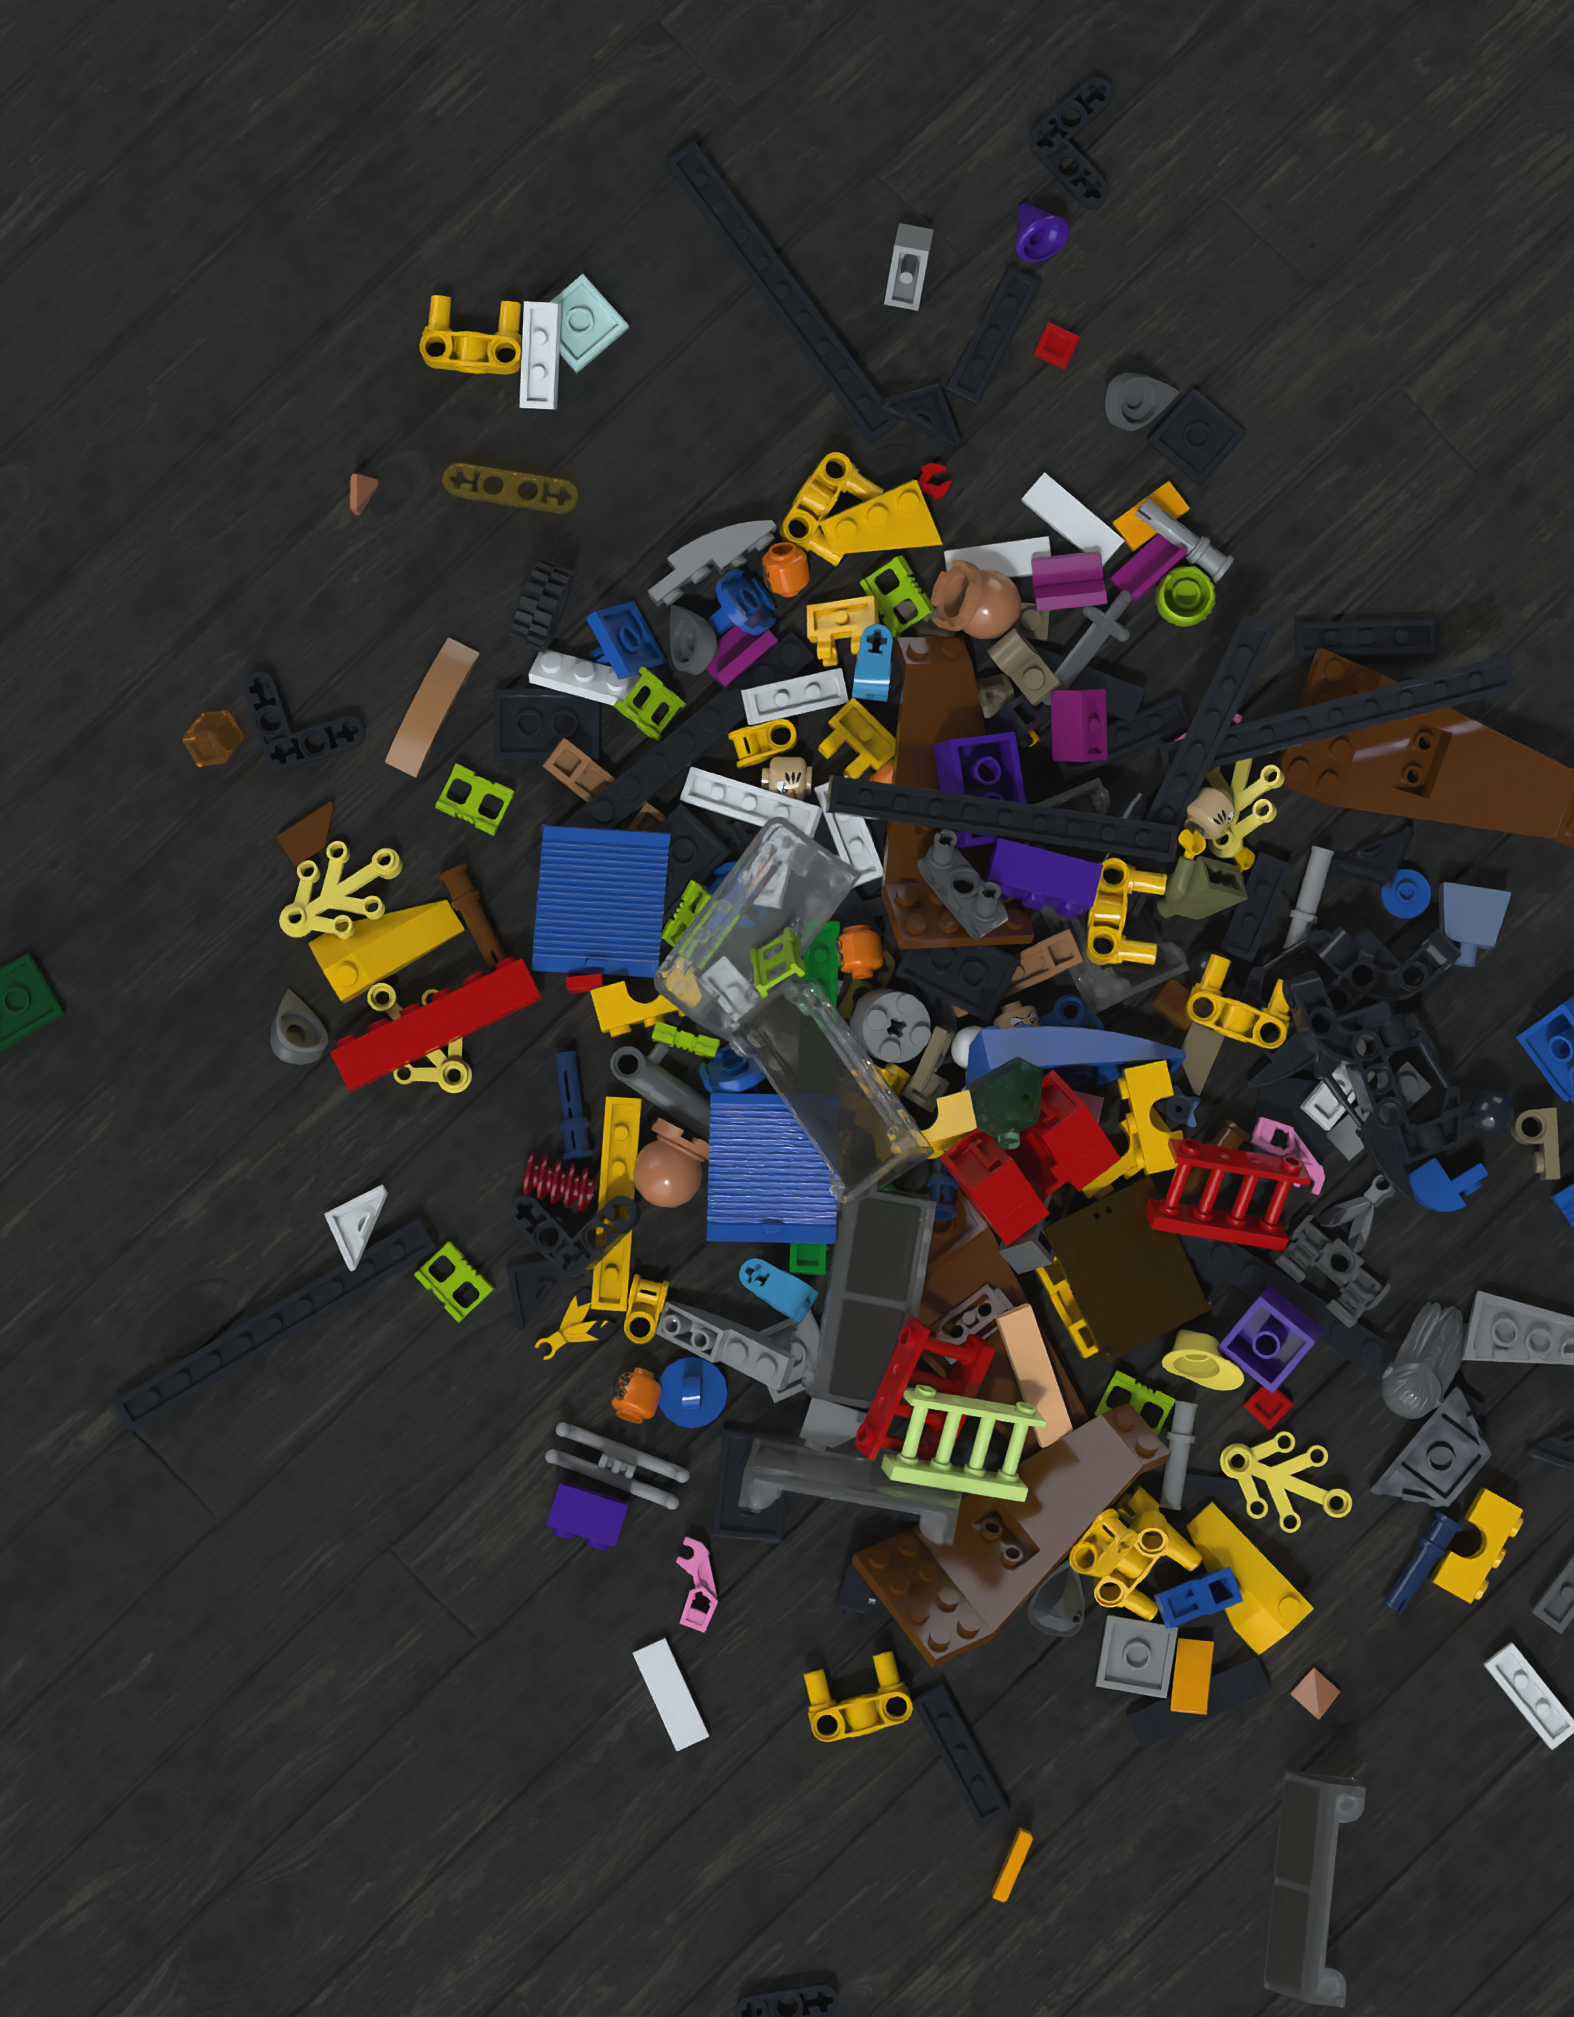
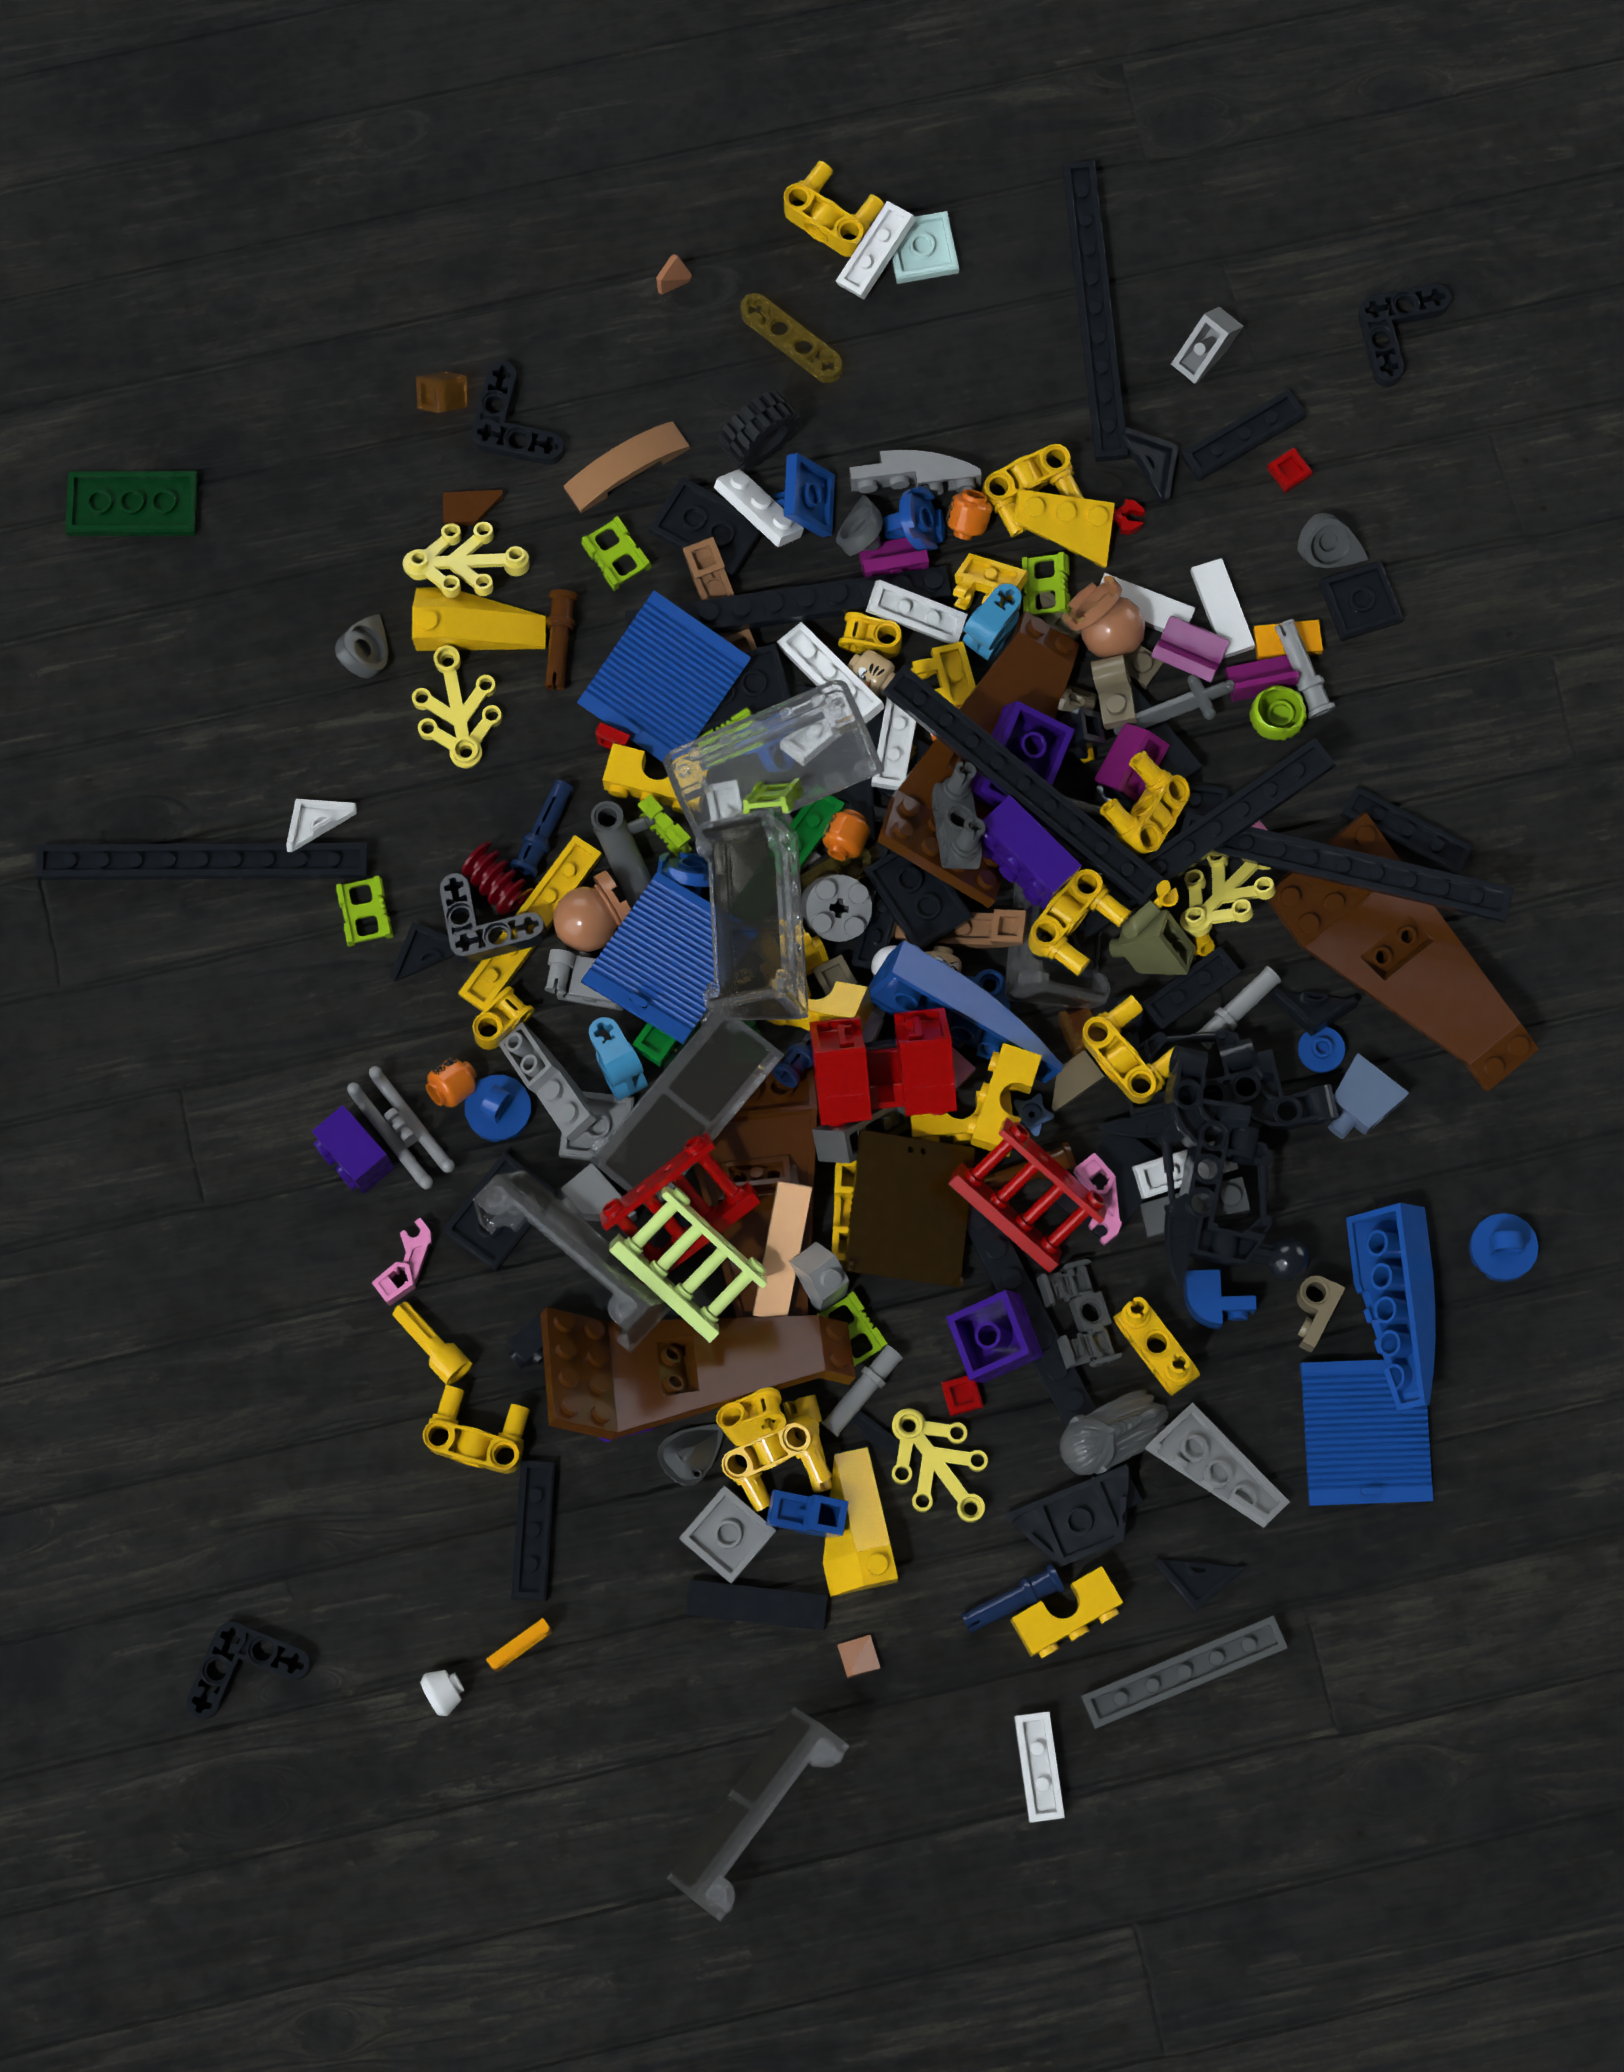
camera: 30 degrees right, 10 degrees down
red brick [330,956,543,1092] -> none
yellow piece [535,1288,616,1360] -> none
lime piece [613,666,686,741] -> none
white tile [633,1638,709,1751] -> none
dark tan tile [910,1026,955,1091] -> none
clear green torso [969,1056,1043,1150] -> none
dark purple hat [1016,203,1070,262] -> none
light yellow piece [1162,1329,1244,1391] -> none
light orange tile [1171,1638,1214,1715] -> none
tan head [1184,787,1236,839] -> none
dark grey piece [1319,1174,1396,1253] -> none
none -> yellow piece [393,1301,472,1386]
none -> white cone [420,1670,465,1716]
none -> light grey hinge [545,949,624,1011]
none -> light grey slope [789,1242,849,1314]
none -> yellow piece [1100,751,1190,856]
none -> yellow piece [1113,1297,1200,1396]

